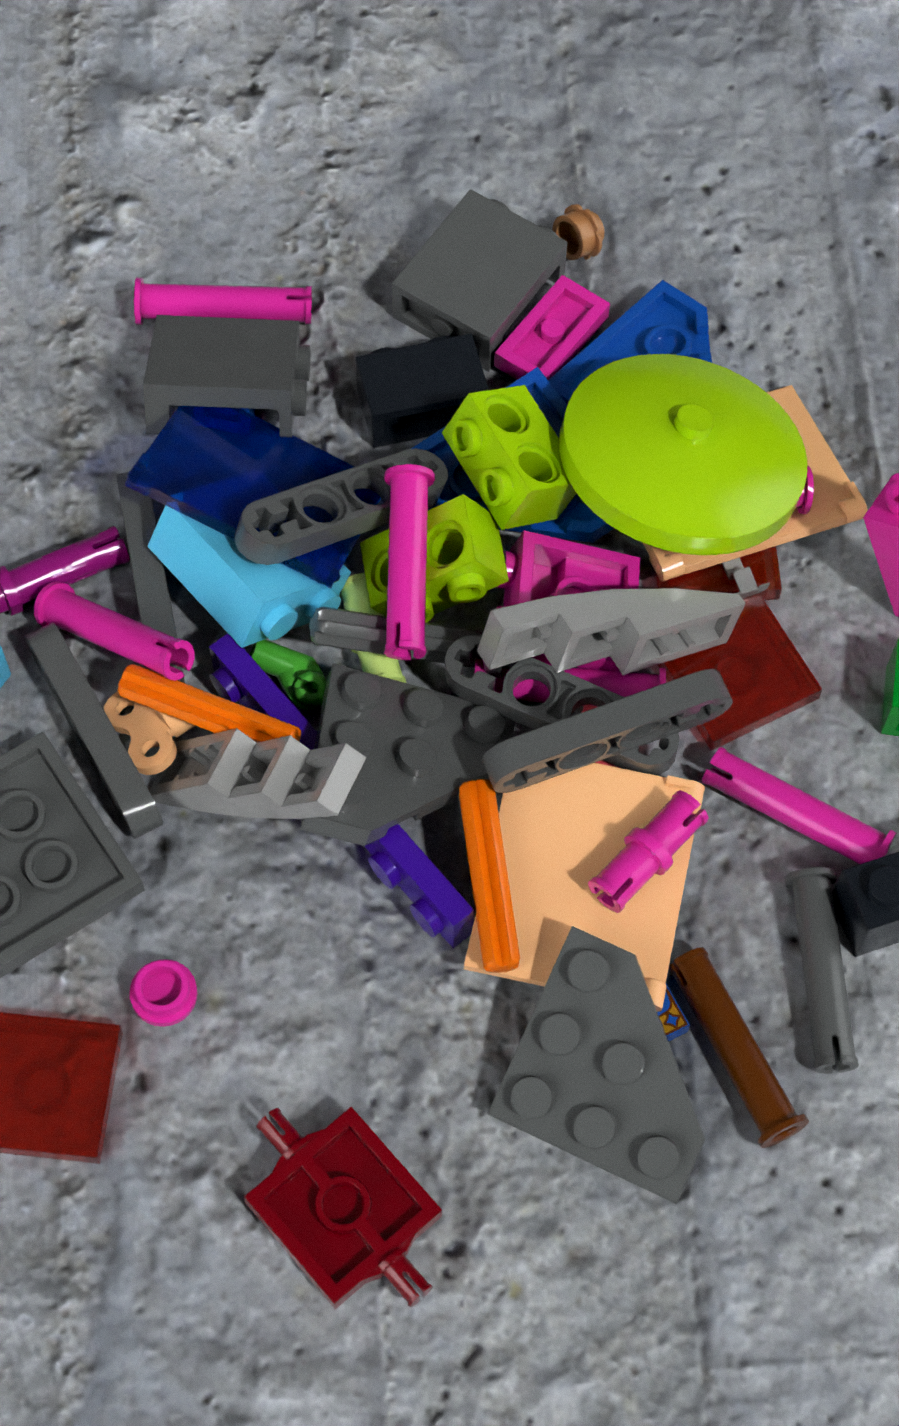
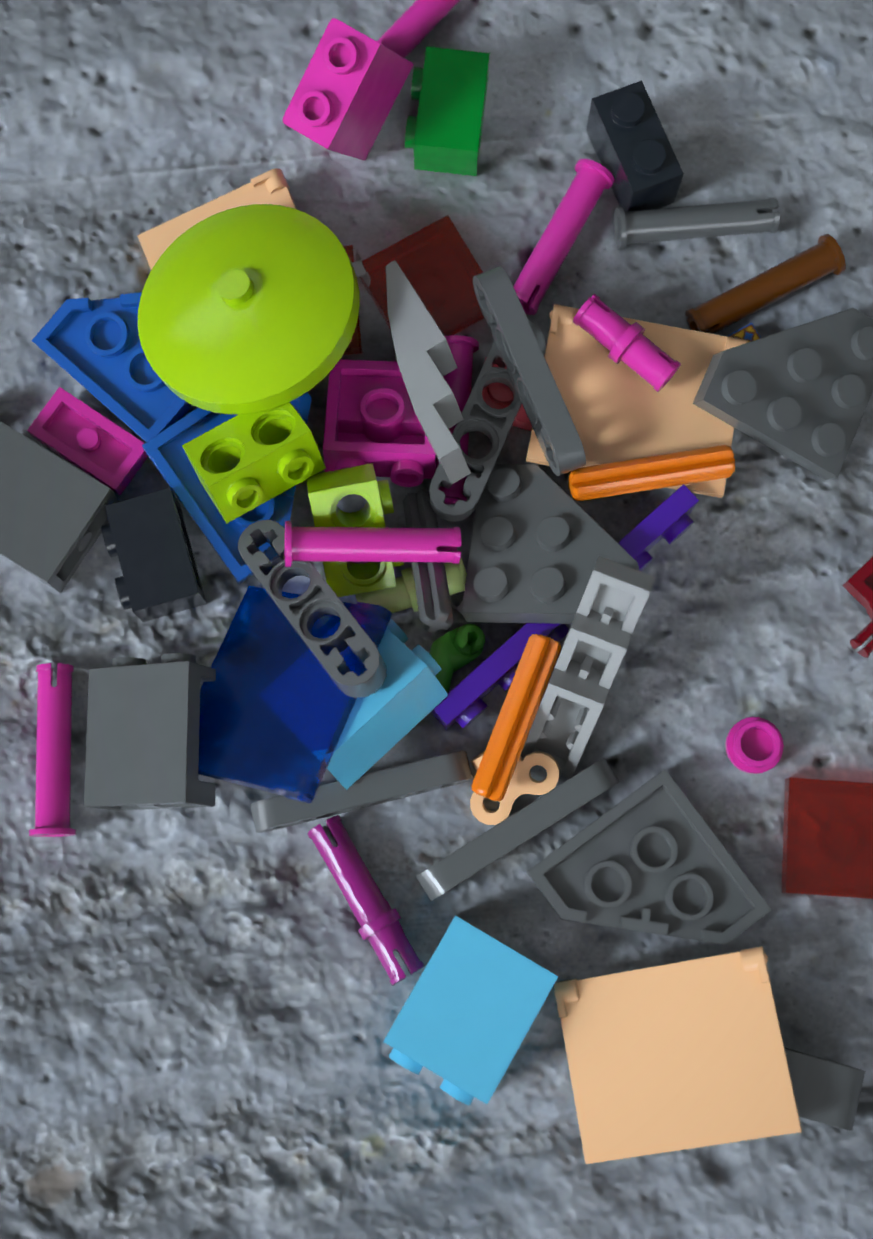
camera: 90 degrees left, 15 degrees up
dark pink pin [34,581,195,681] -> none

